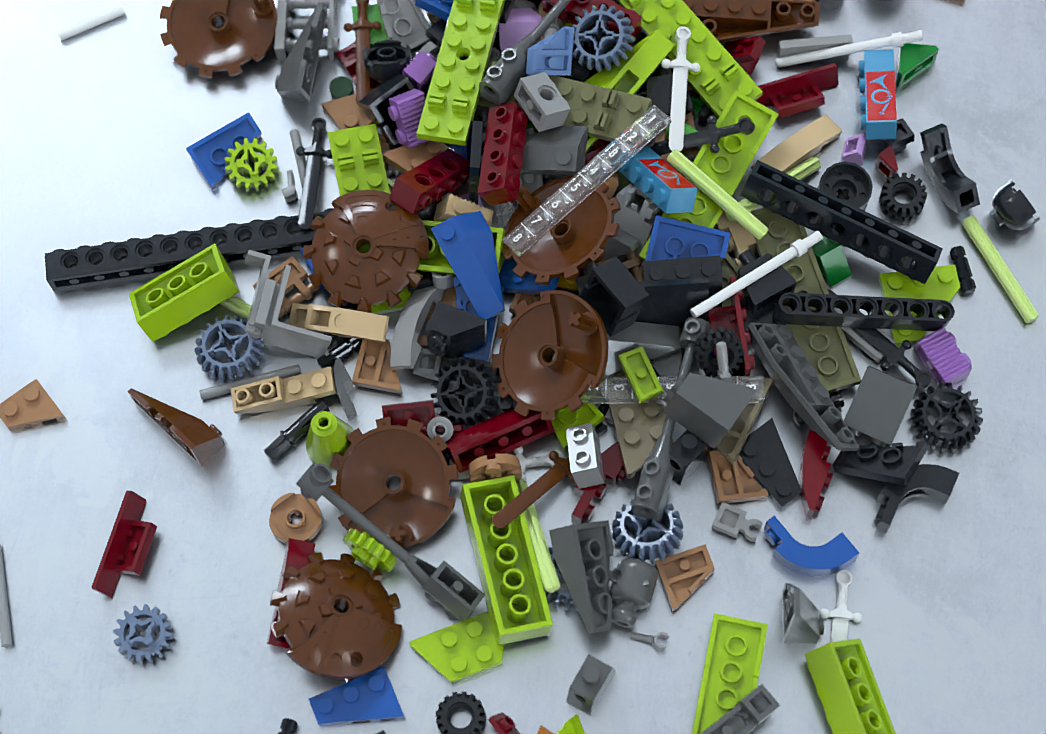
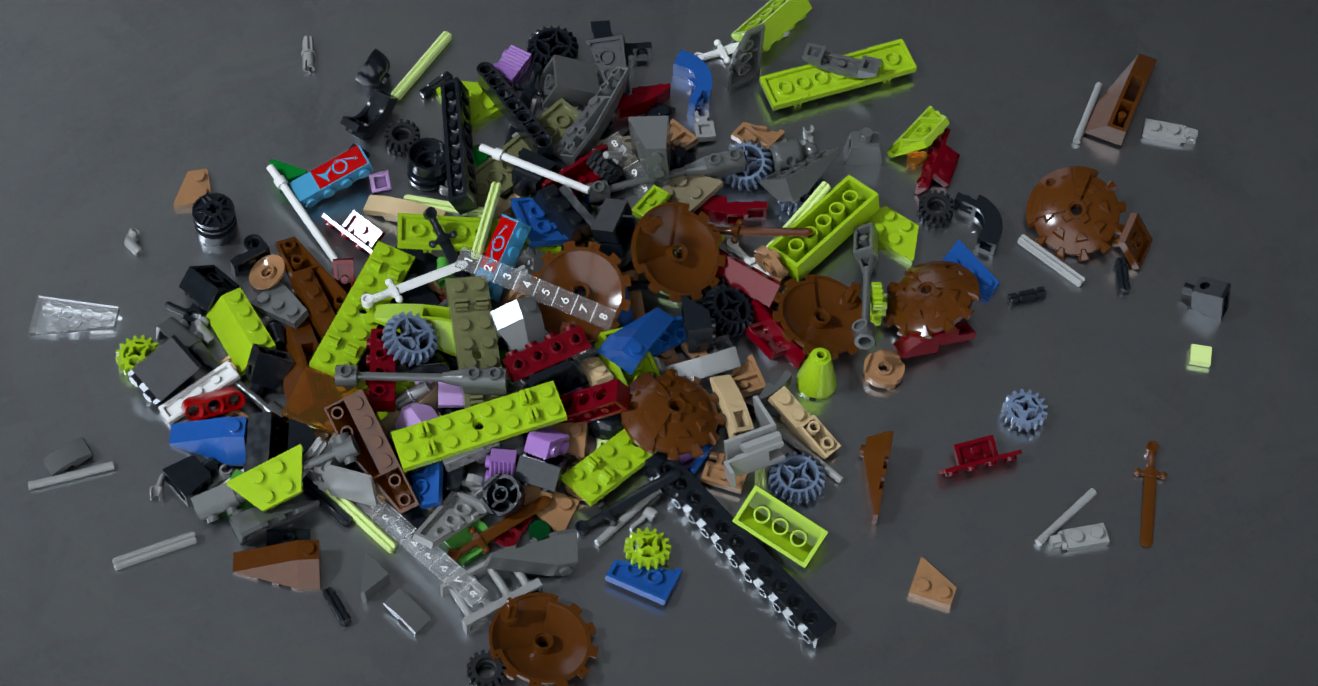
camera: 130 degrees left, 10 degrees down
black axle [264,400,330,461] -> none
light grey plate [427,416,453,442] -> none
light grey brick [514,72,571,132] -> none
medium blue wing [526,26,574,75] -> none
light grey brick [566,423,605,489] -> none
light grey tile [777,34,853,58] -> none
dark red slope [875,145,898,179] -> none

